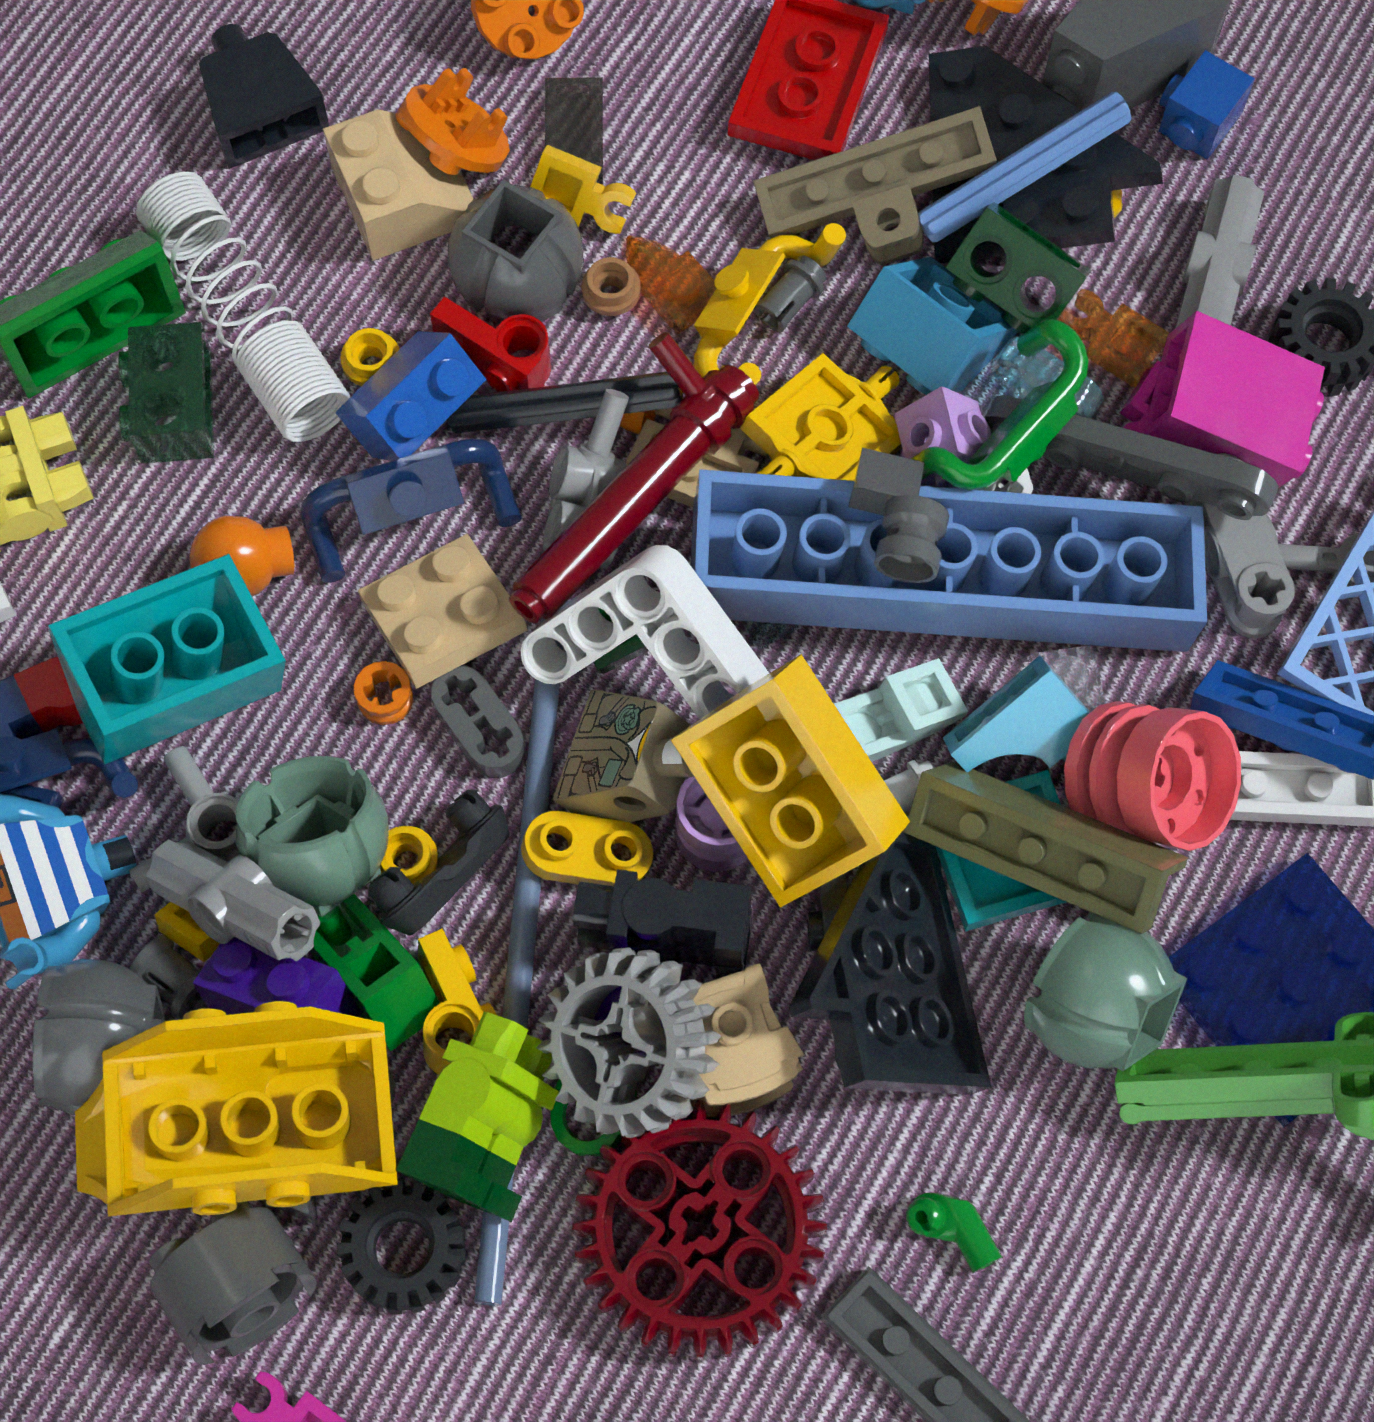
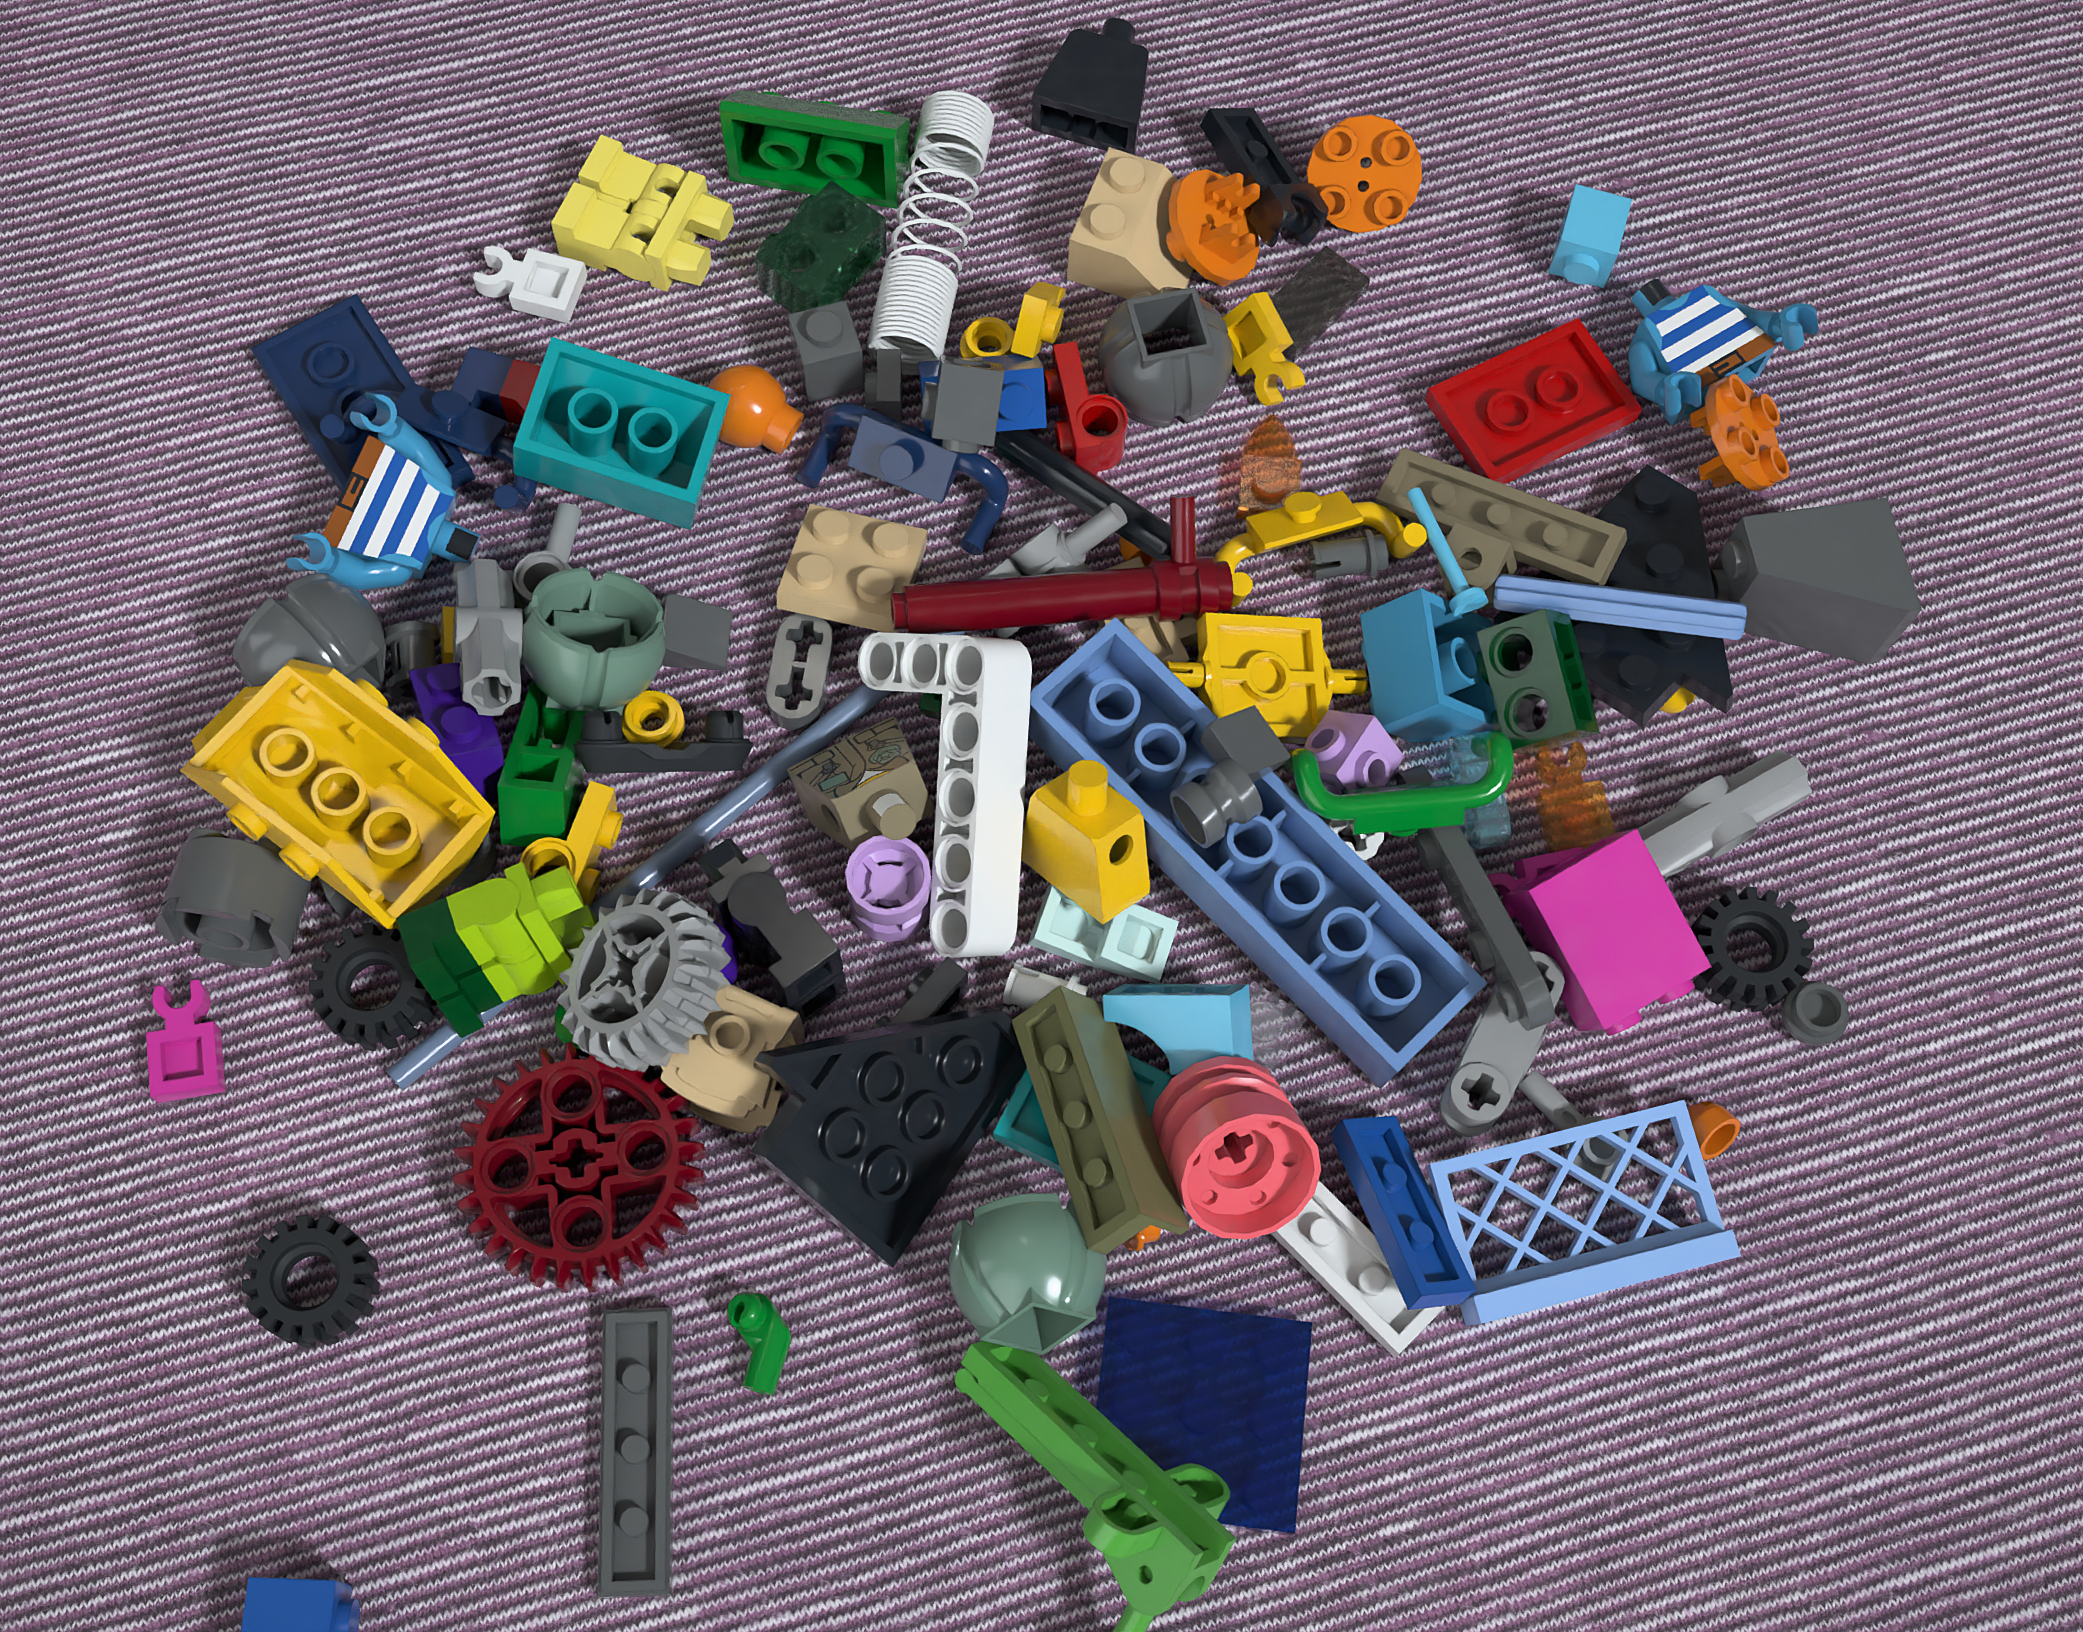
camera: 40 degrees right, 0 degrees up
orange bush [354,661,414,725] -> none
yellow plate [521,811,653,886] -> none
medium nougat plate [581,257,641,316] -> none
yellow slope [671,654,910,908] -> none
blue brick [1158,50,1255,160] -> none
none -> dark grey slope [663,594,733,671]
none -> dark grey brick [788,300,865,402]
none -> dark grey plate [865,349,903,422]
none -> dark grey brick [920,355,1005,453]
none -> yellow plate [1011,281,1066,358]
none -> yellow torso [1021,760,1150,925]
none -> black plate [1199,108,1329,247]
none -> medium azure piece [1406,487,1488,617]

